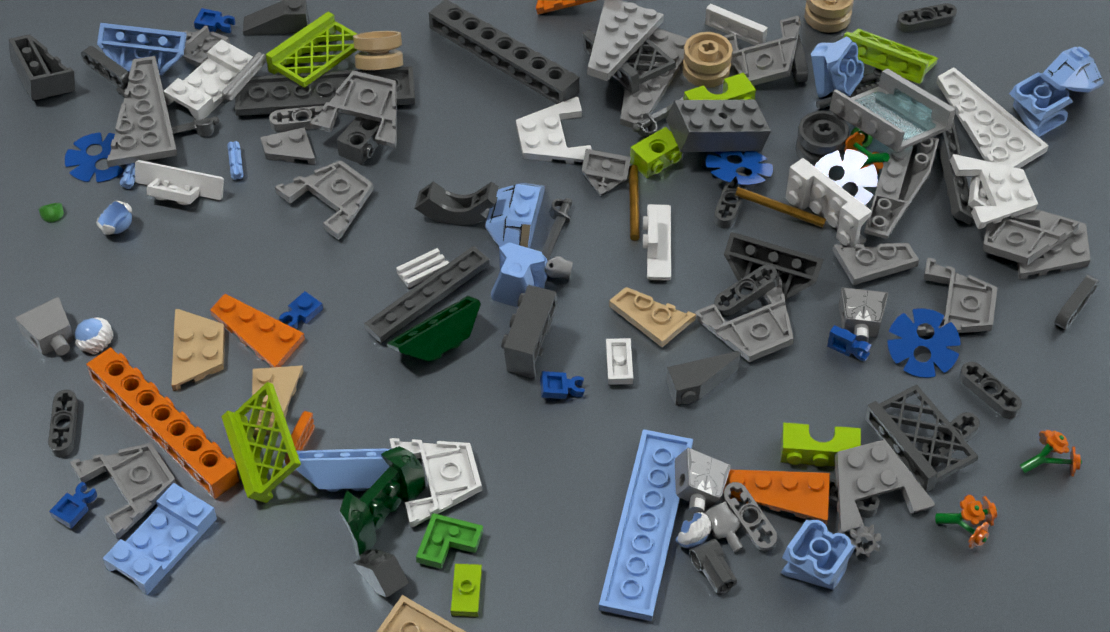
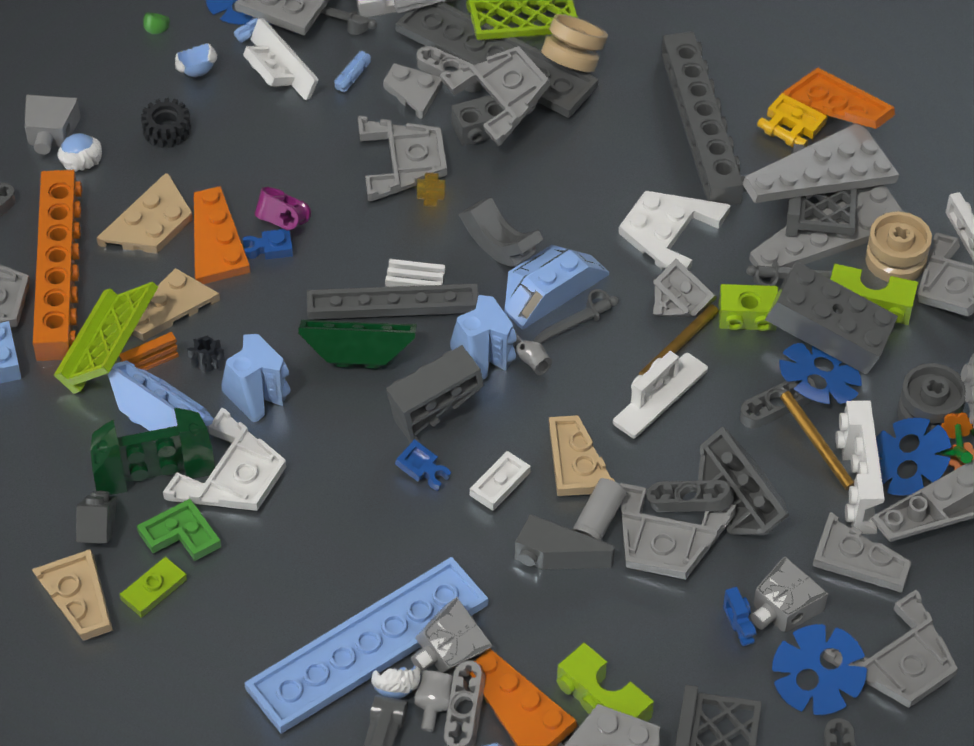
camera: 40 degrees right, 0 degrees up
none -> black tyre [141,98,191,148]
none -> black gear [187,335,225,372]
none -> light blue piece [221,334,291,422]
none -> magenta piece [255,187,311,230]
none -> clear yellow gear [417,173,446,206]
none -> light grey pin [572,478,626,541]
none -> yellow plate [757,93,827,148]

